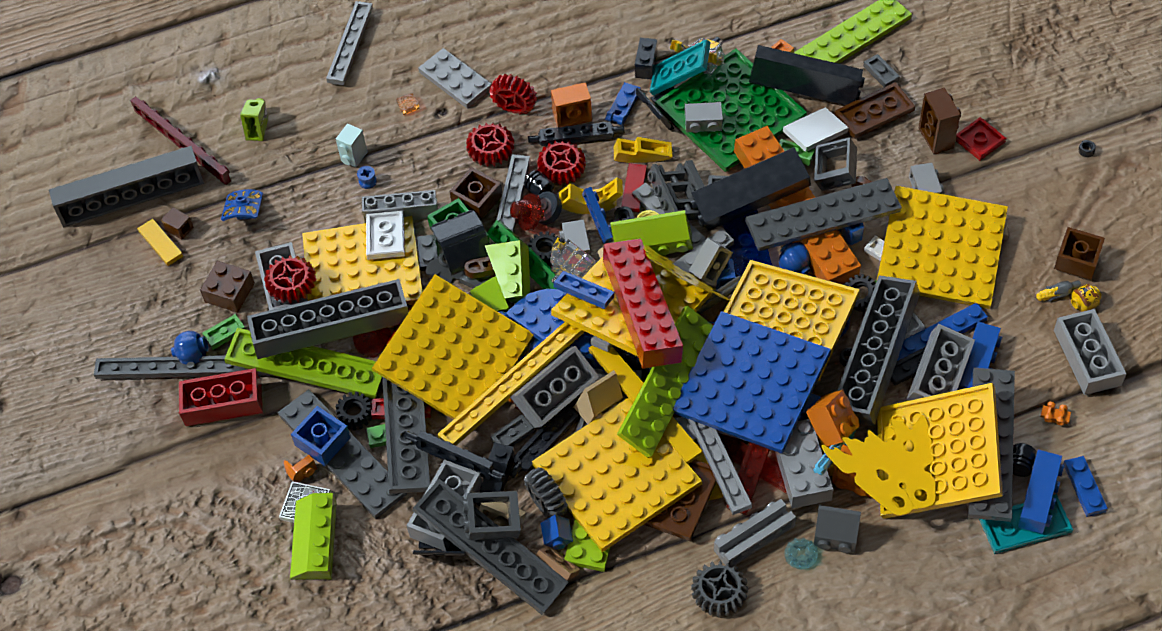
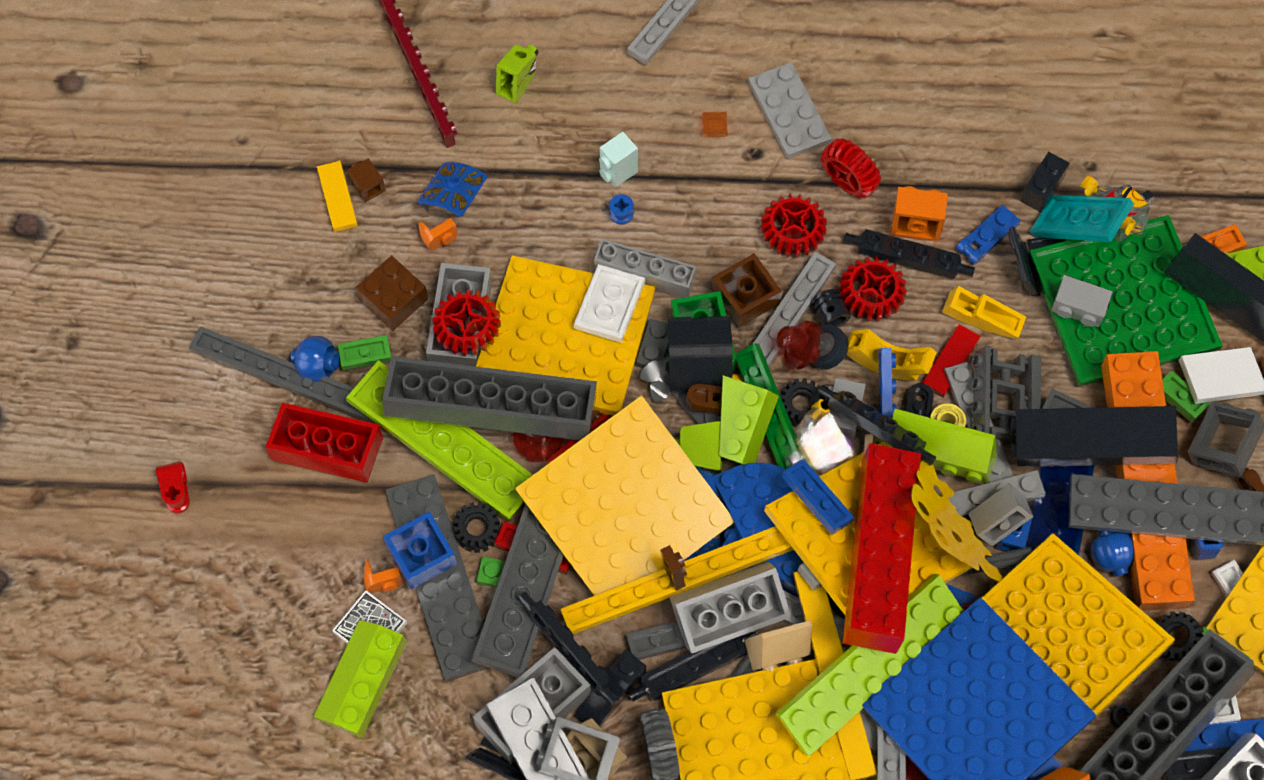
camera: 20 degrees right, 10 degrees up
dark grey brick [49,146,204,228] -> none
none -> red piece [156,461,190,514]
none -> orange plate [419,218,458,250]
none -> reddish brown plate [660,545,687,591]
none -> black plate [818,385,936,466]

